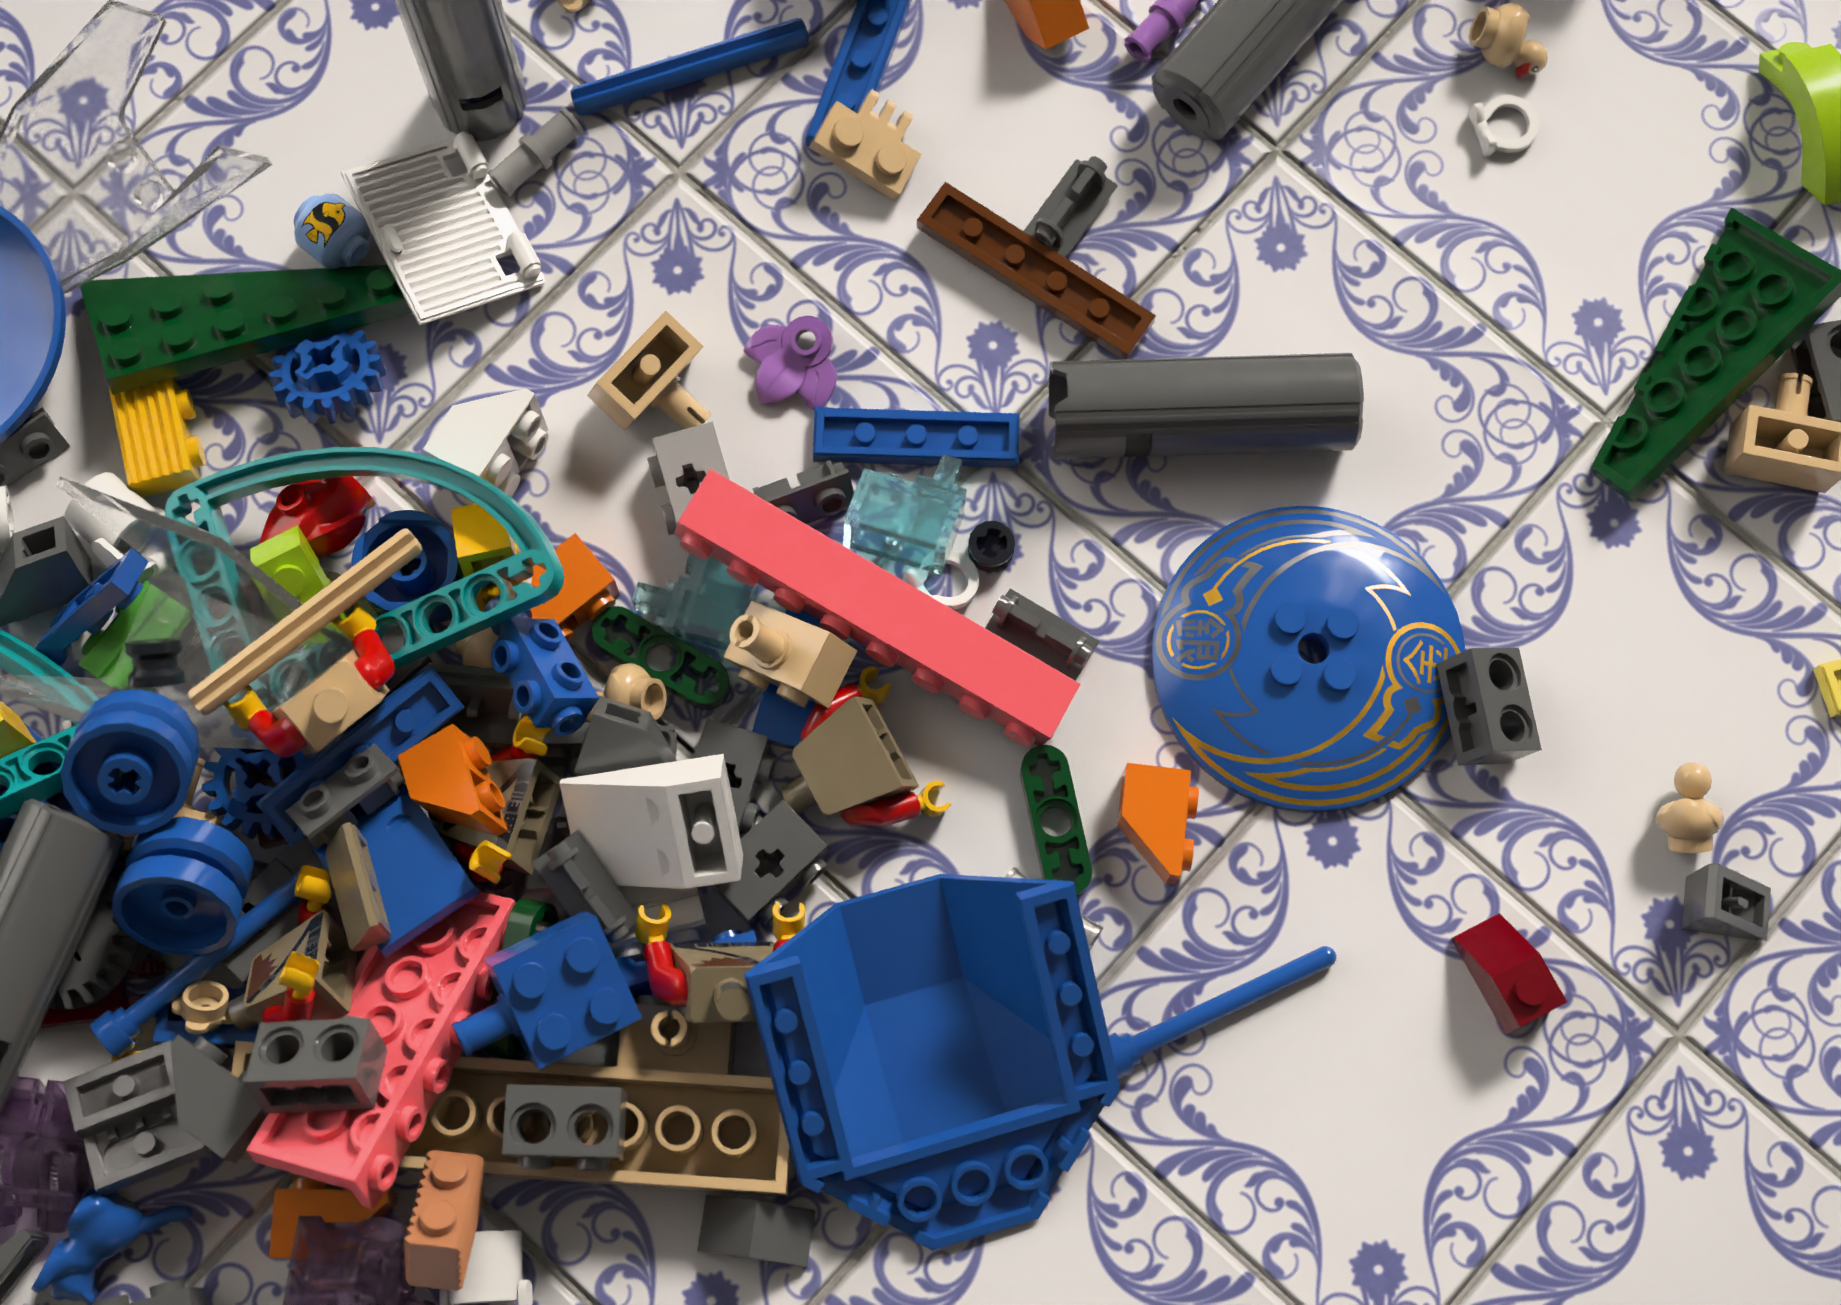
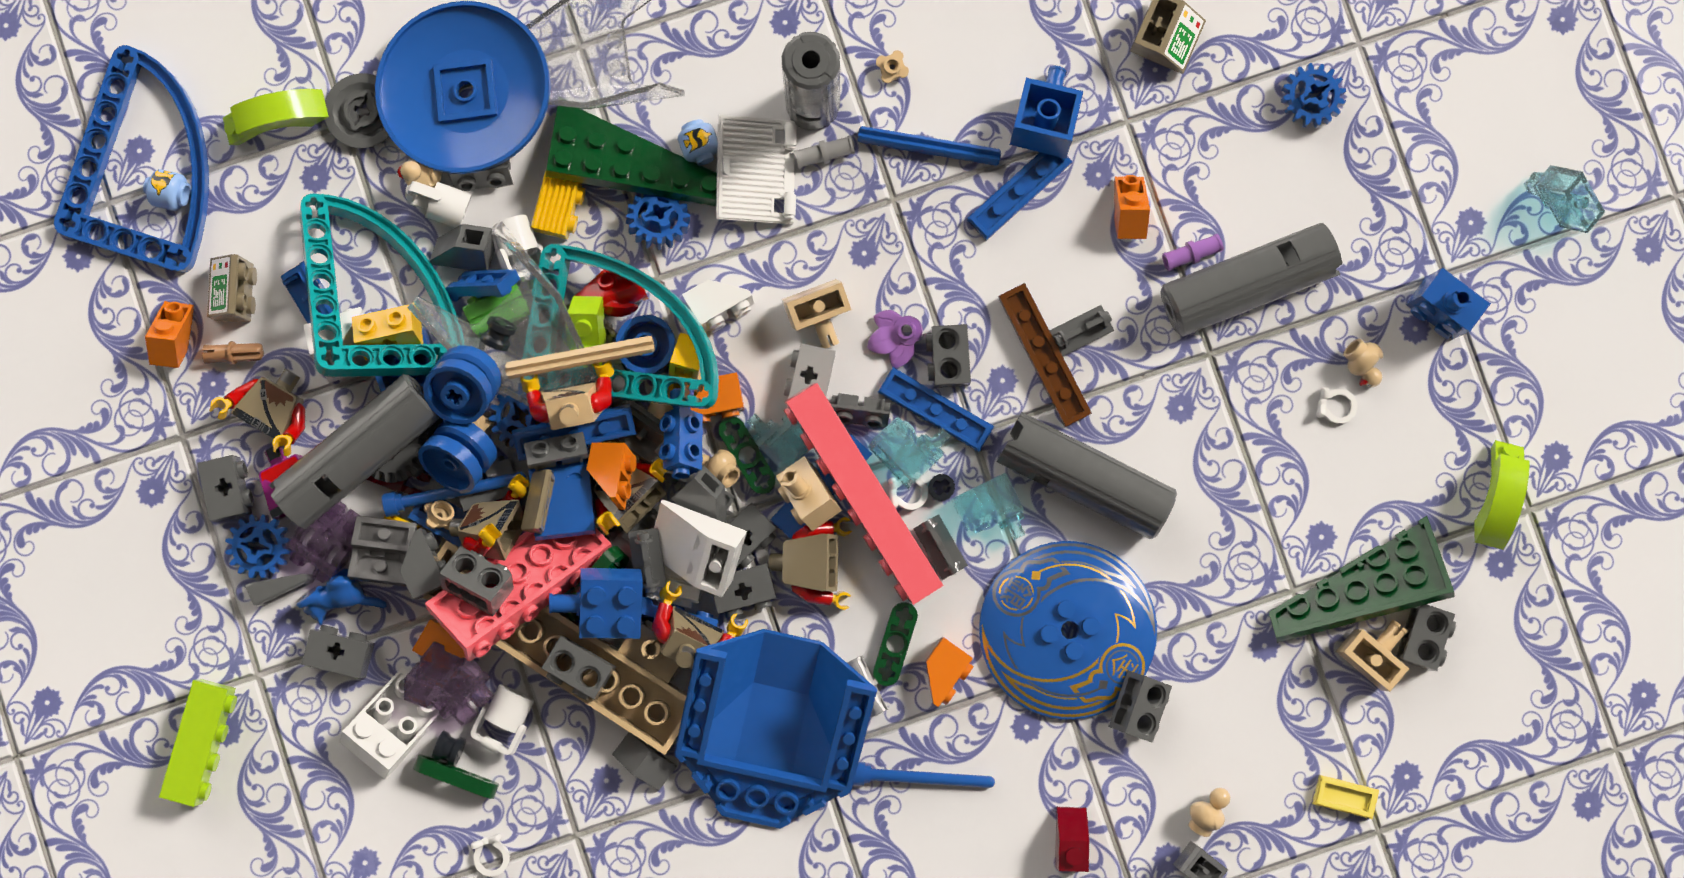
camera: 30 degrees right, 10 degrees up
nougat brick [404,1150,484,1291] -> none
tan hinge [808,89,922,201] -> none
none -> dark grey brick [926,324,971,388]
none -> clear light blue hinge [951,473,1025,540]

